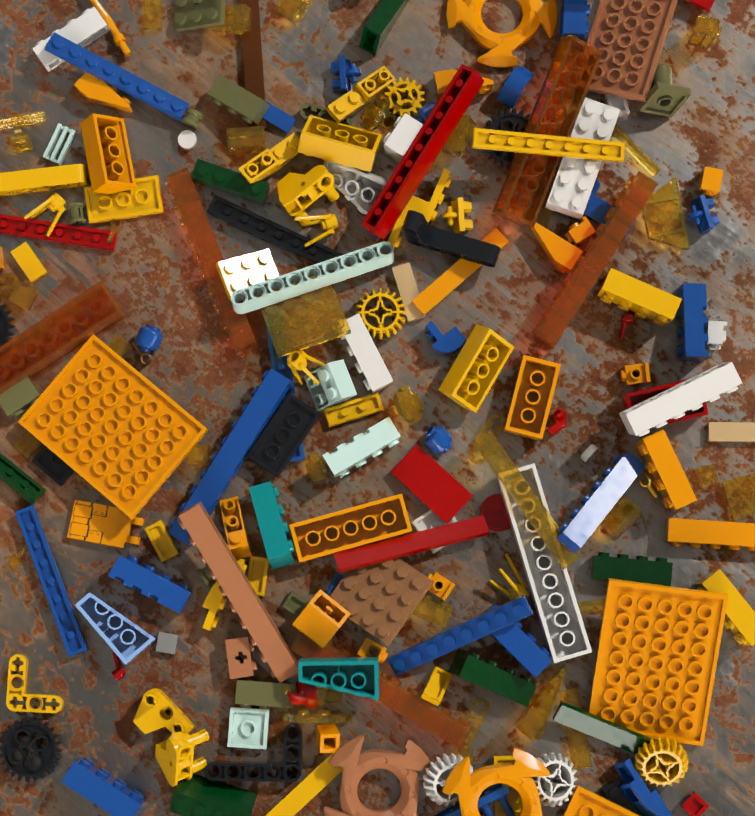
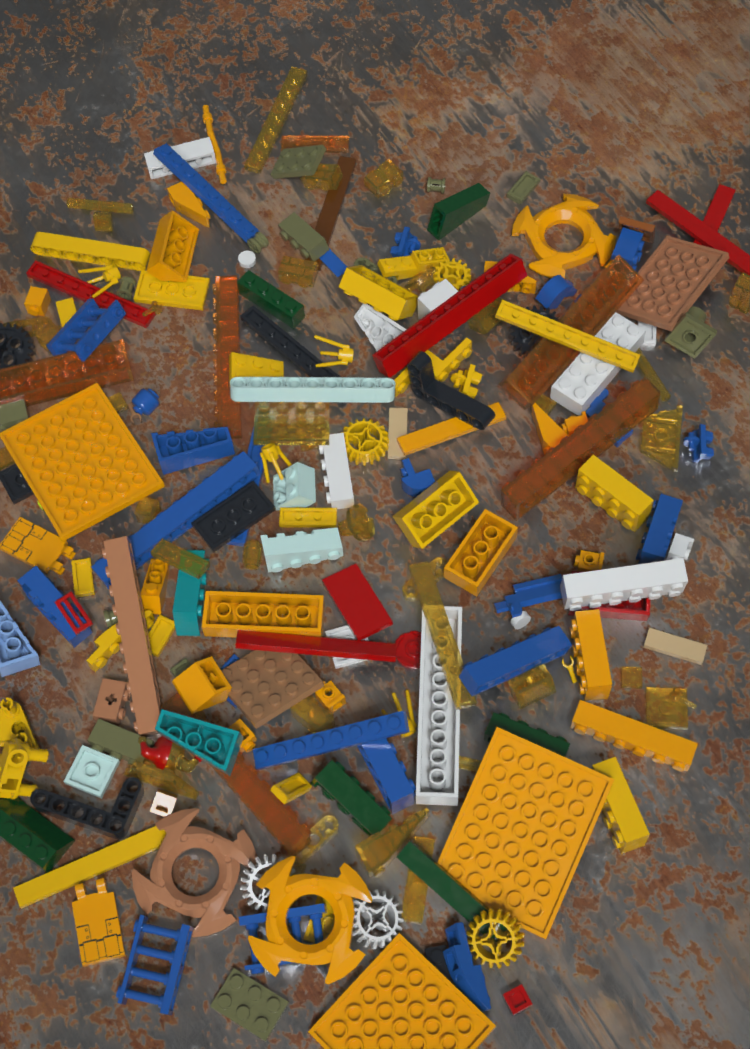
camera: 20 degrees right, 20 degrees down
light aqua tile [43,123,77,166] -> none
light grey tile [156,632,179,654] -> none
yellow slope [238,133,300,184] -> none
yellow piece [277,165,340,226] -> none
blue head [424,425,453,454] -> none
red arm [546,408,566,437] -> none
red hand [618,314,633,340] -> none
light orange brick [697,166,724,197] -> none
none -> blue fence [46,298,126,362]
none -> red tile [54,592,93,636]
none -> blue wedge [151,427,235,475]
none -> clear yellow tile [151,539,210,579]
none -> blue piece [494,574,562,618]

